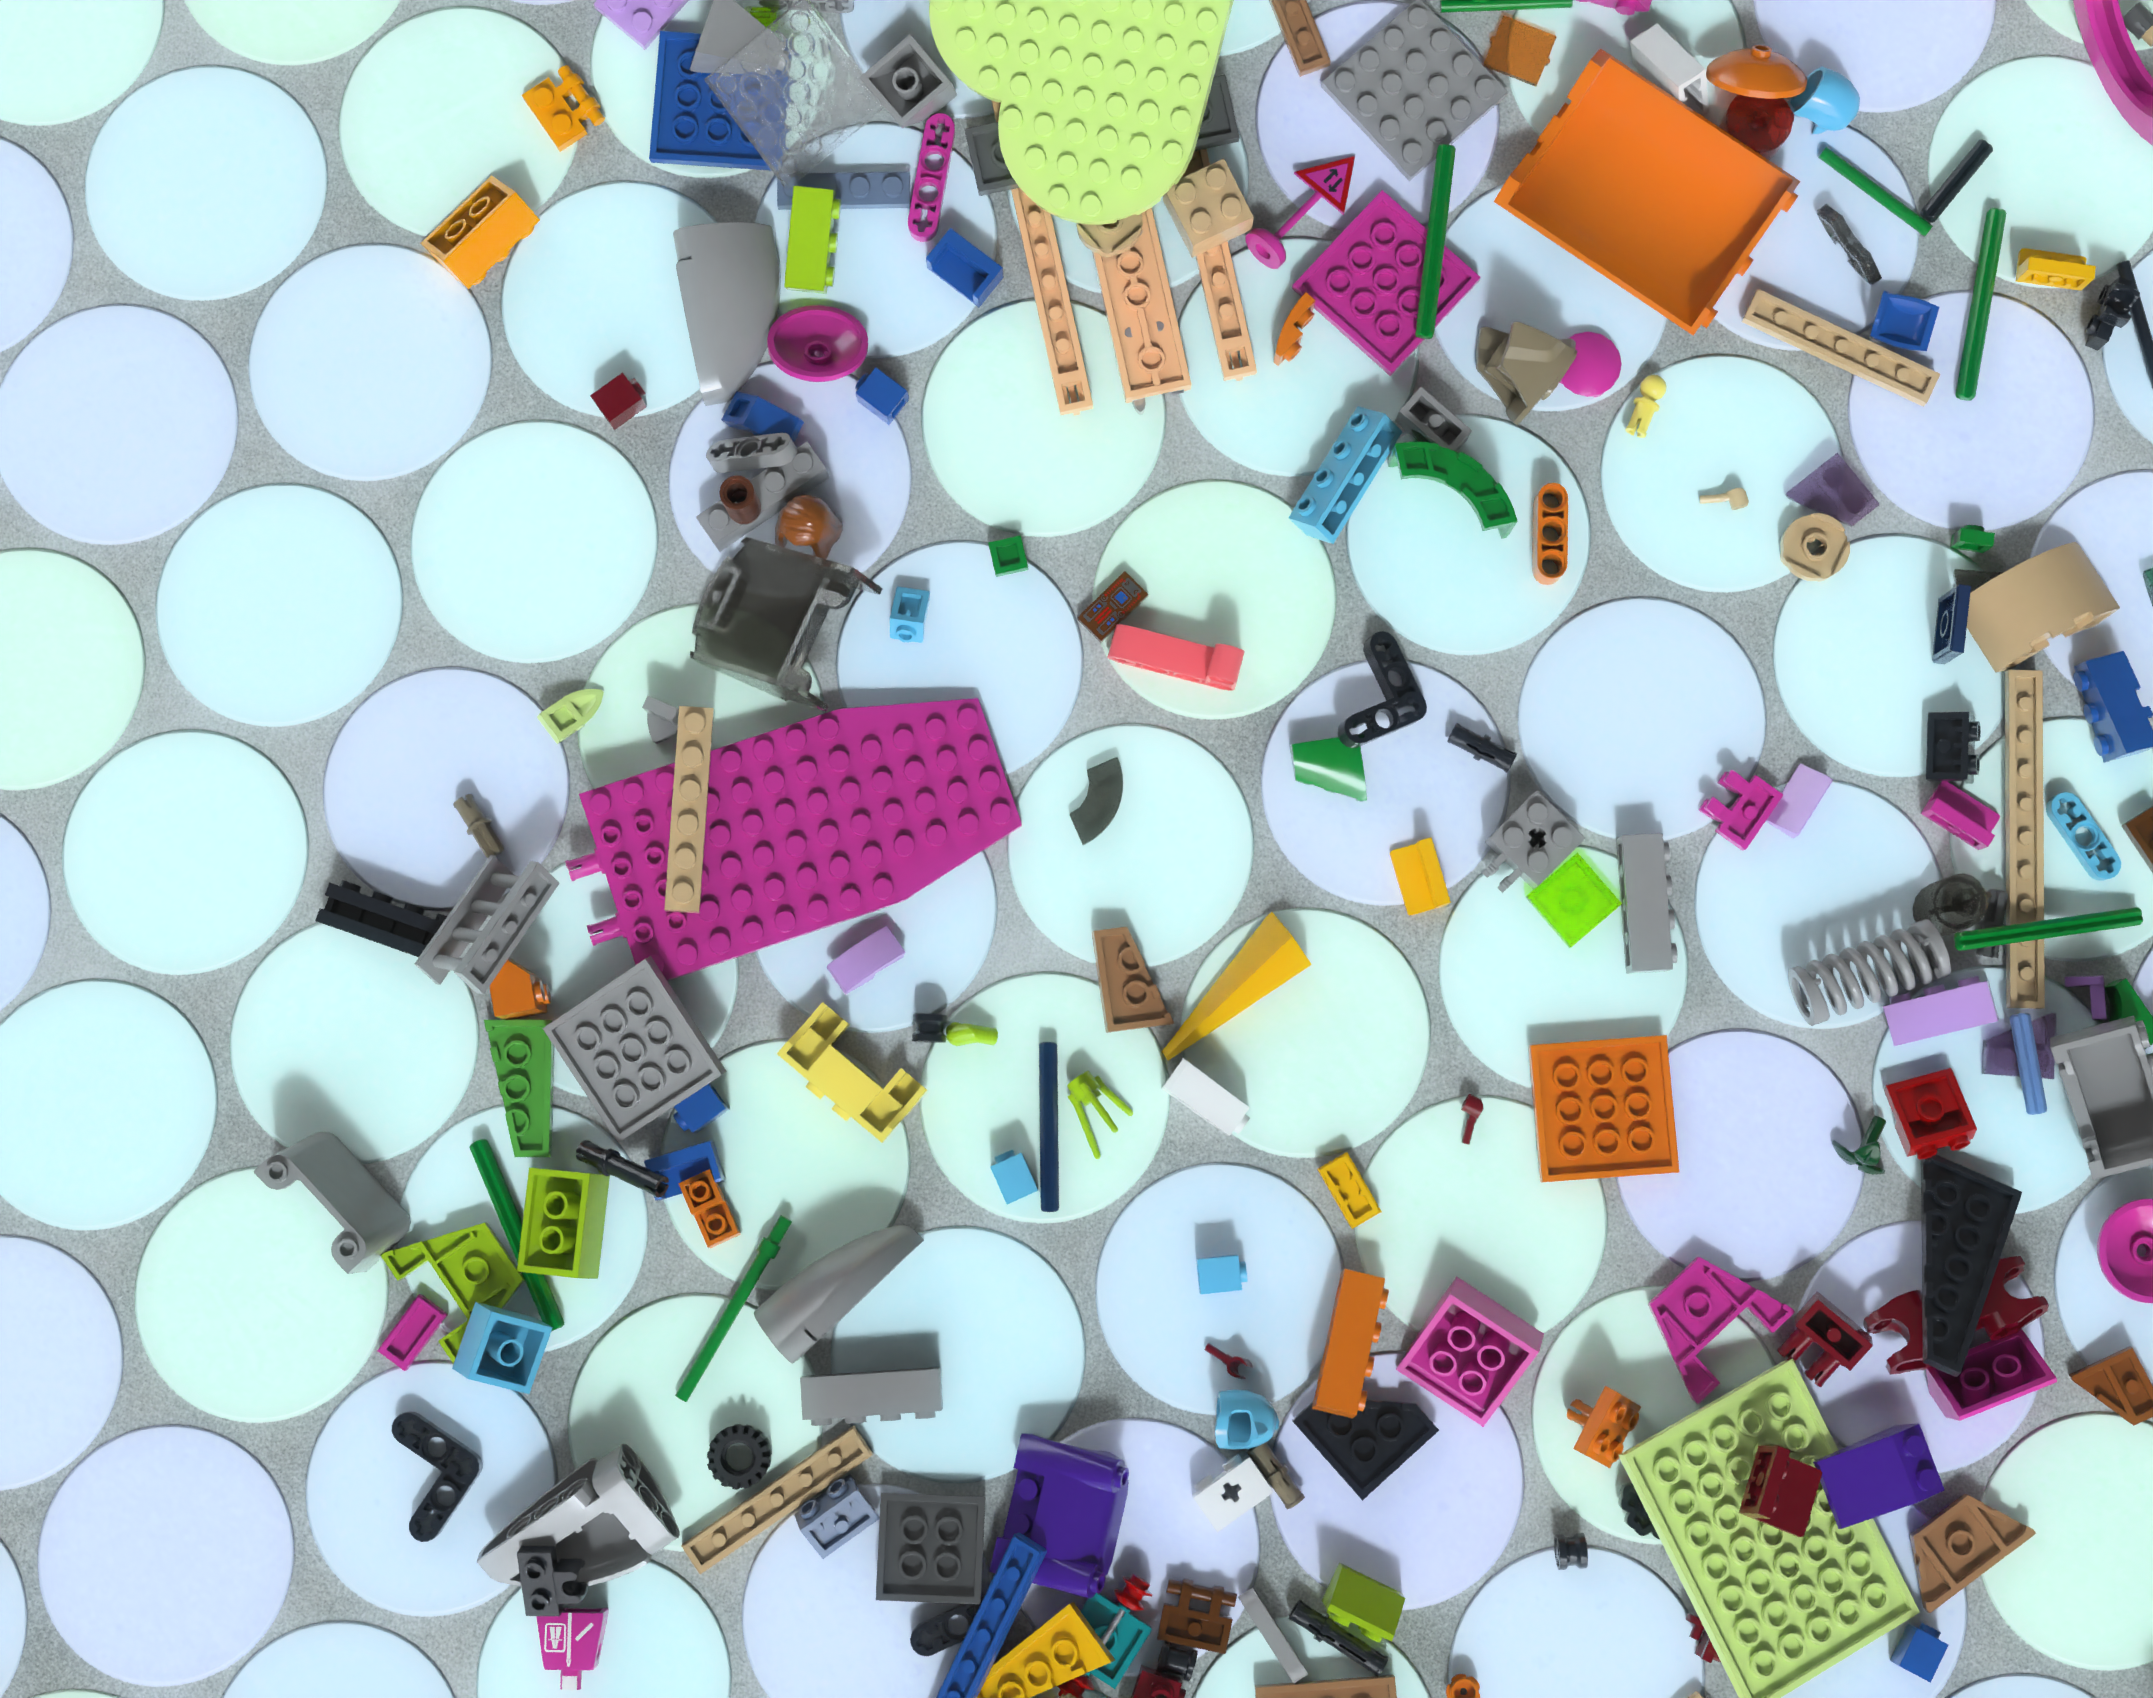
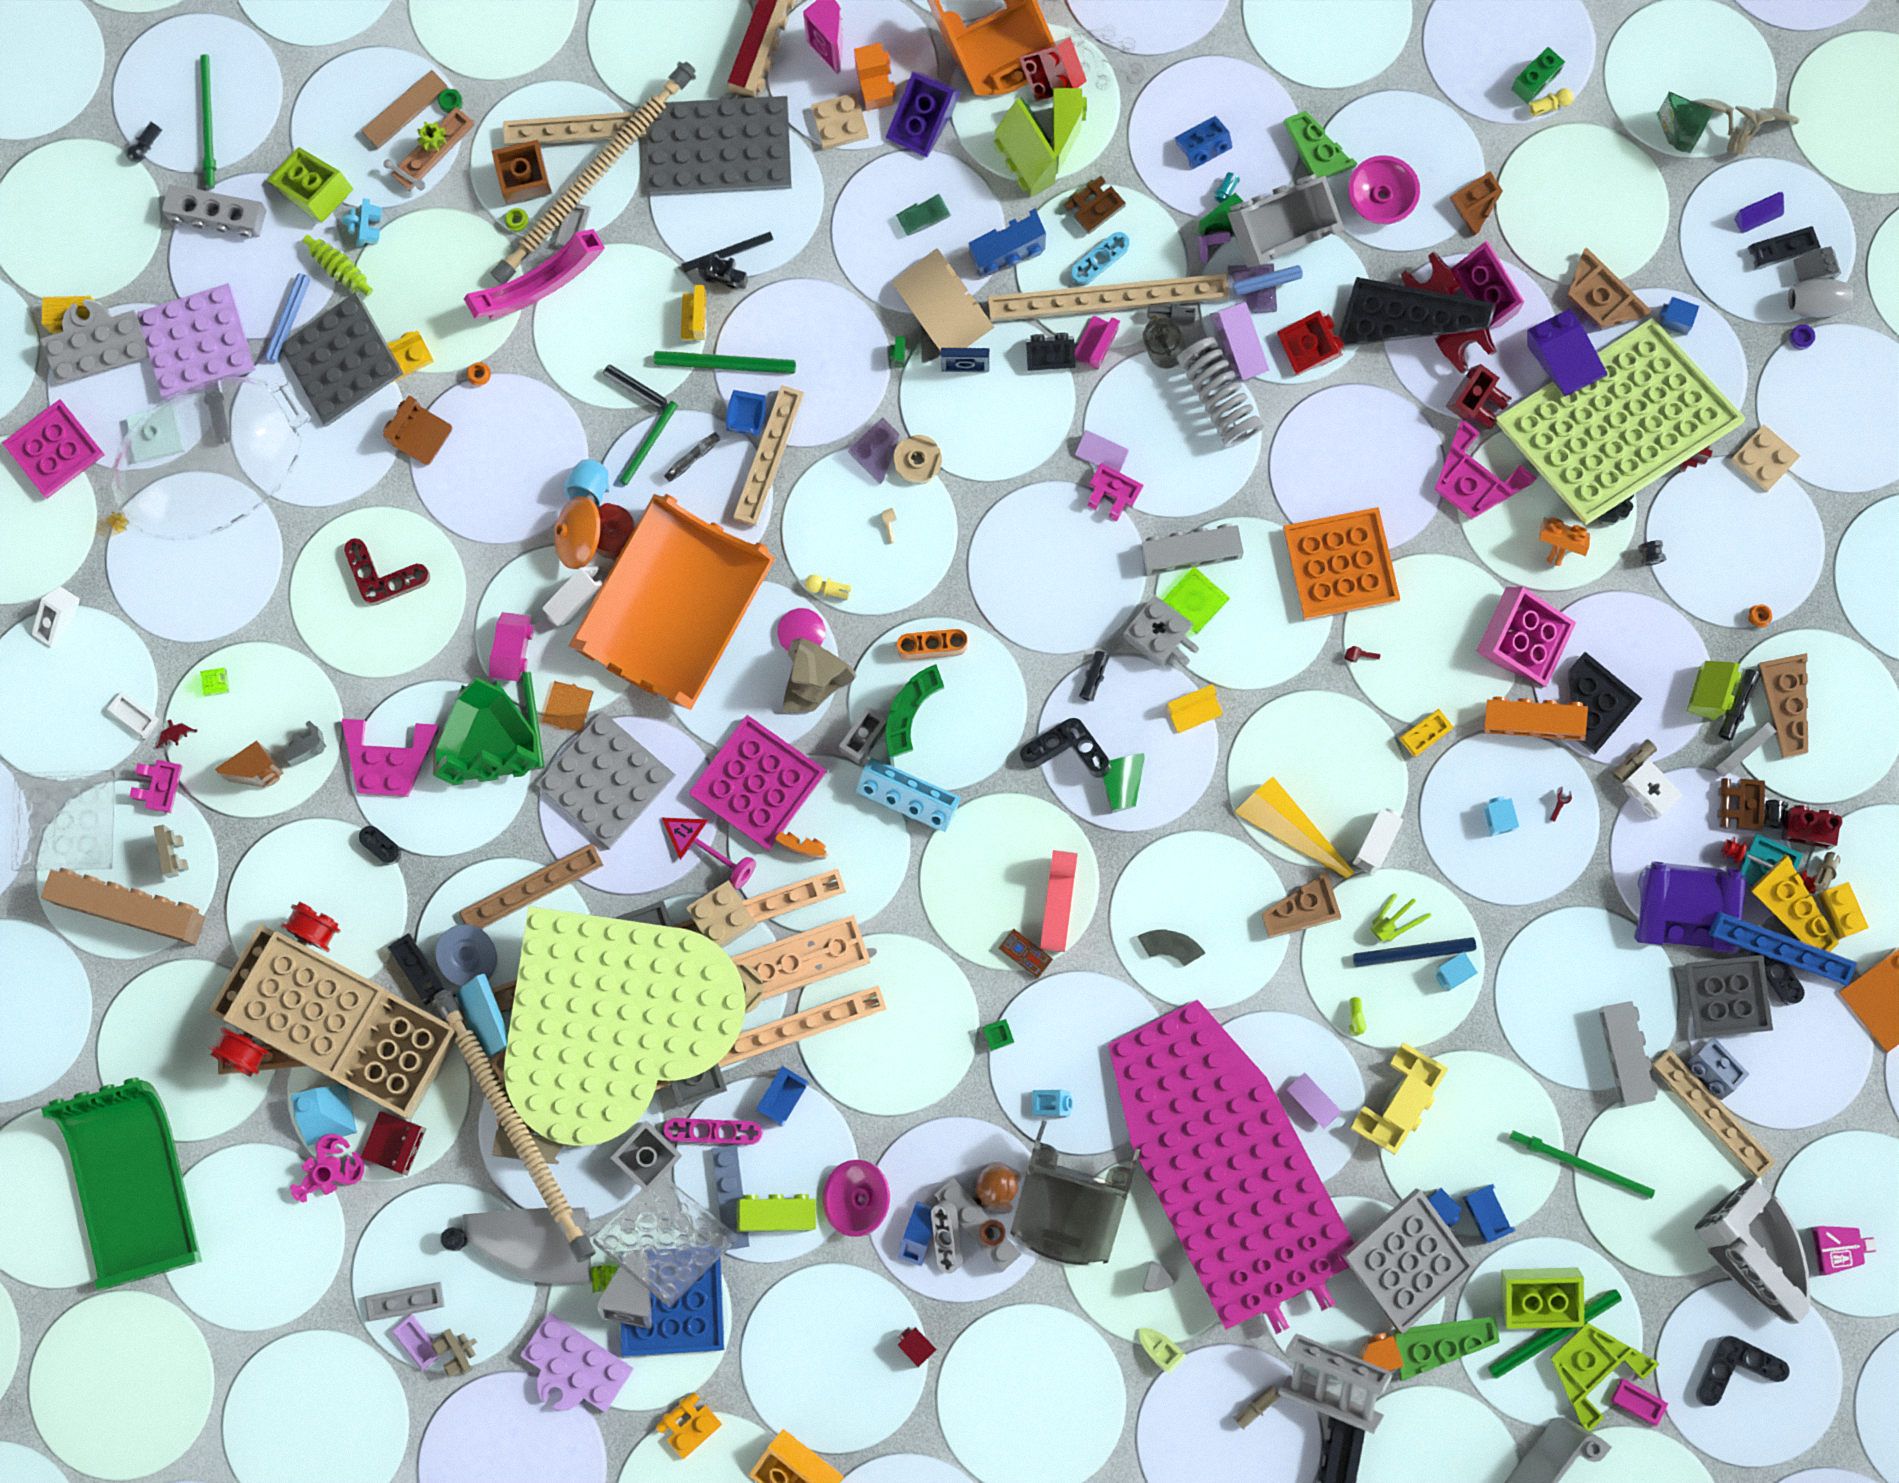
camera: 95 degrees left, 5 degrees down
medium azure brick [452,1302,553,1394] -> none
black plate [517,1546,588,1616] -> none
black pin [576,1140,669,1198] -> none
tan plate [664,706,714,913] -> none
light grey panel [673,222,781,406] -> none
orange slope [678,1169,741,1249] -> none
black tyre [707,1424,772,1490] -> none
light grey panel [754,1224,924,1364] -> none
blue brick [855,367,909,425] -> none
black wheel [912,1013,947,1043] -> none
medium azure piece [1215,1390,1279,1449] -> none
green axle [1415,144,1456,339] -> none
dark red bracket [1739,1445,1822,1537] -> none
dark green plant [1832,1116,1886,1175] -> none
green axle [1953,907,2143,951] -> none

